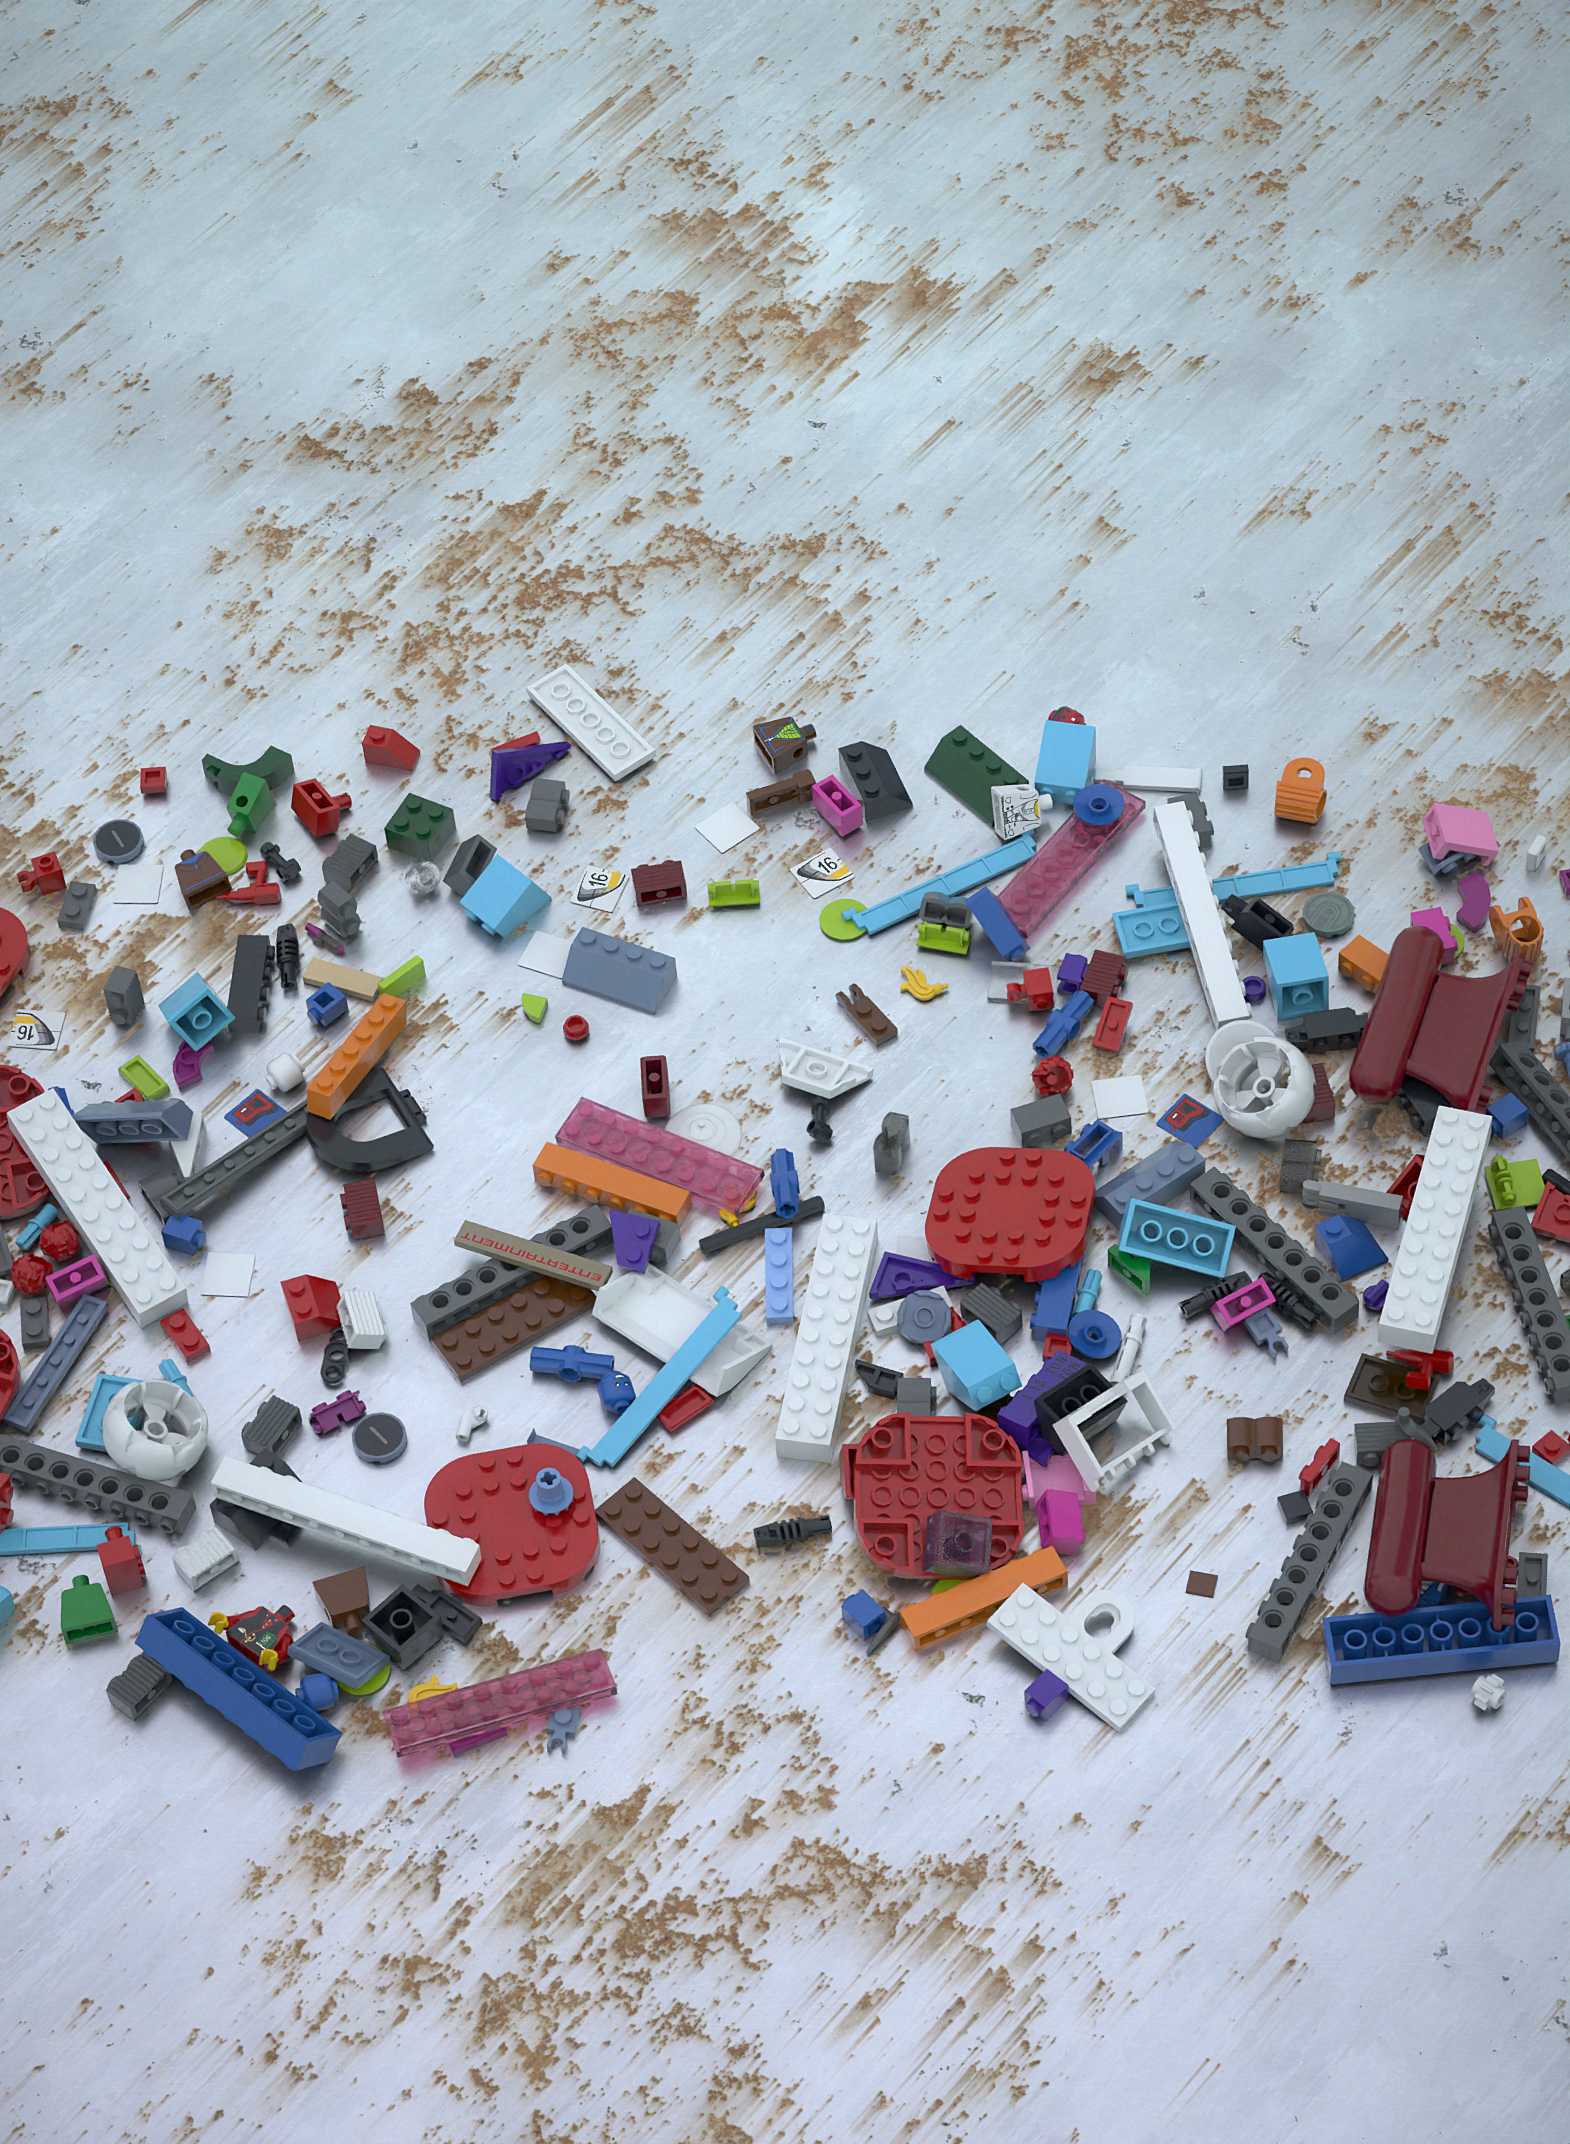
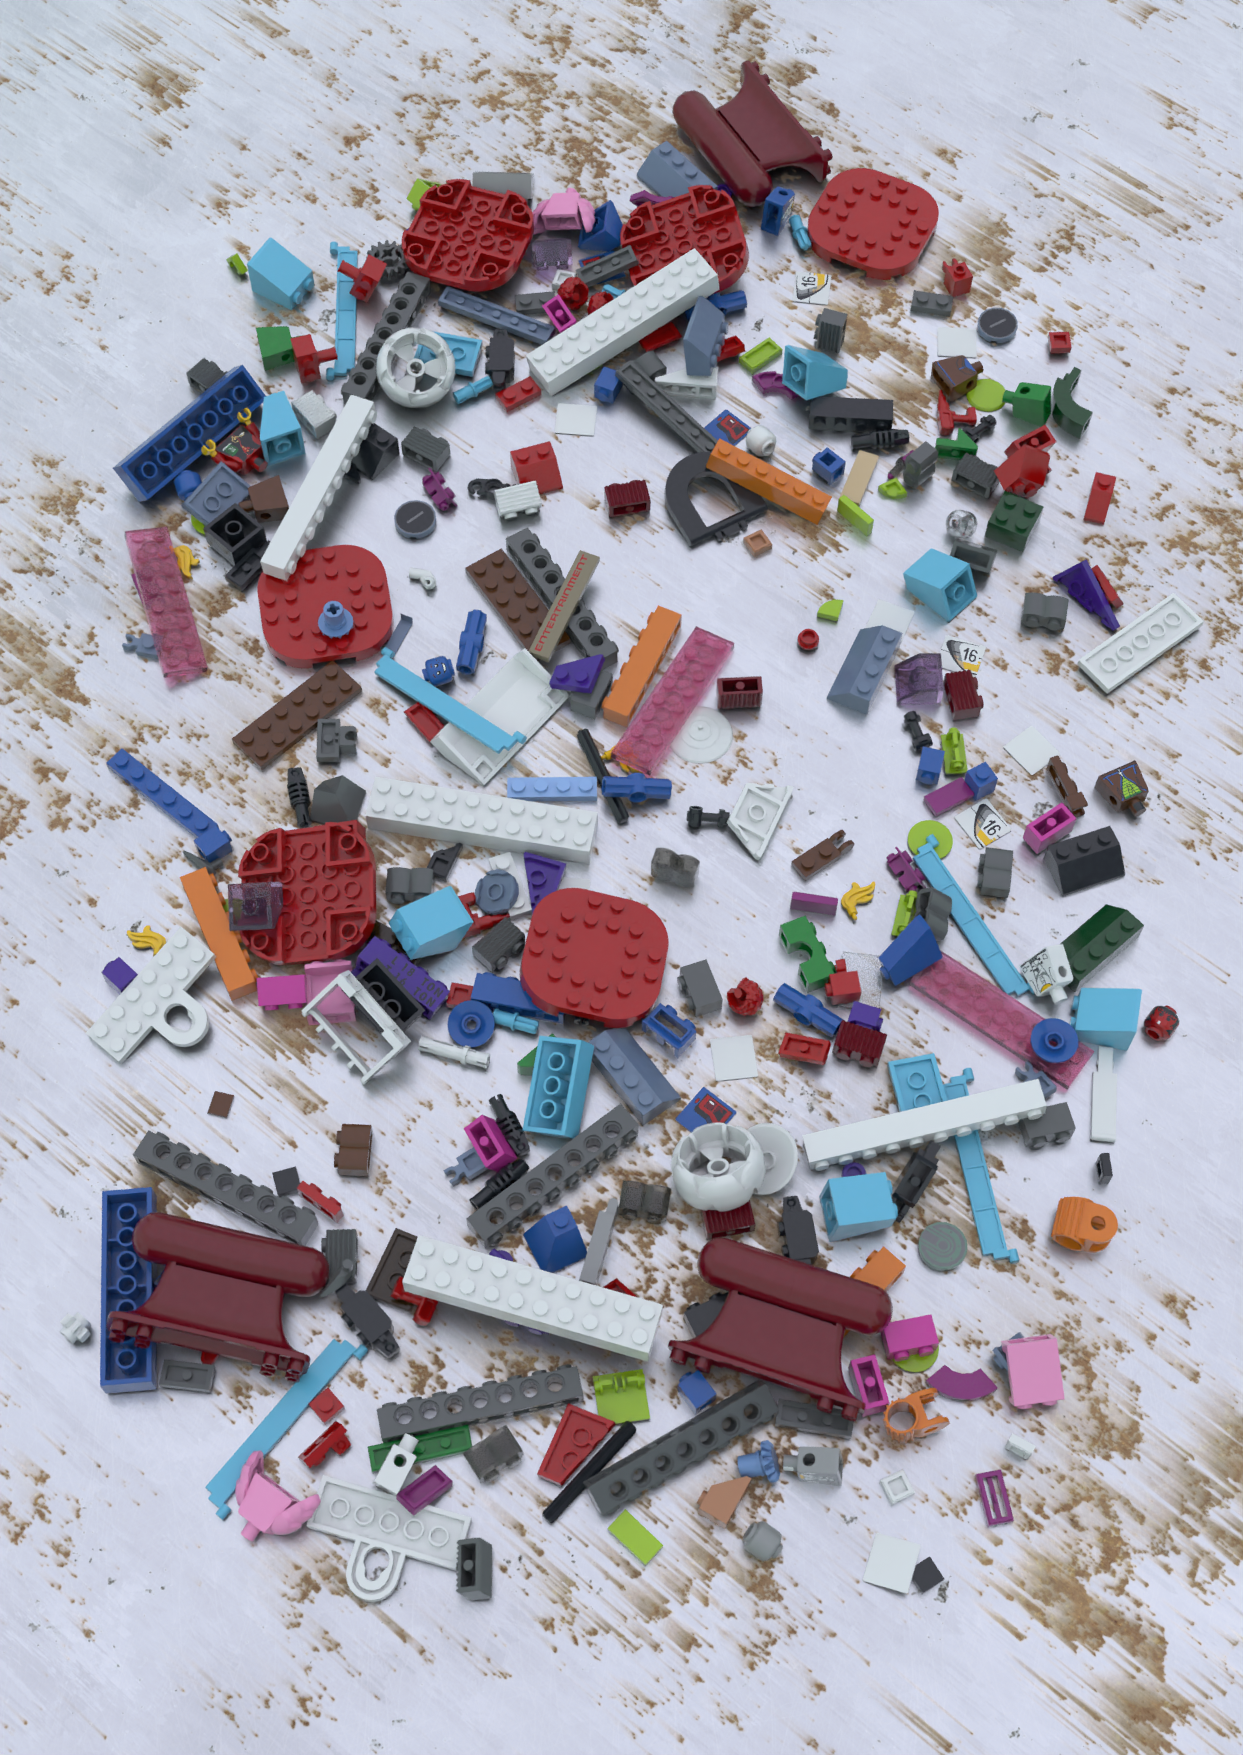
camera: 85 degrees right, 10 degrees up
none -> blue plate [106,748,219,838]
none -> yellow piece [127,925,166,957]
none -> medium azure slope [260,391,306,466]
none -> dark grey slope [310,775,366,825]
none -> dark grey plate [316,719,357,762]
none -> black hinge [485,329,515,394]
none -> nougat tile [743,529,773,557]
none -> green arch [779,915,836,993]
none -> magenta tile [790,892,838,916]
none -> dark pink brick [848,1354,890,1417]
none -> lime tile [878,478,907,499]
none -> magenta hinge [886,847,926,892]
none -> clear purple slope [894,653,944,705]
none -> black bar [904,711,933,752]
none -> blue brick [916,746,945,785]
none -> magenta tile [923,777,974,817]
none -> green slope [935,428,978,460]
none -> blue brick [964,761,998,801]
none -> dark grey brick [977,847,1013,898]
none -> red slope [994,444,1050,499]
none -> sand blue plate [1015,1061,1057,1098]

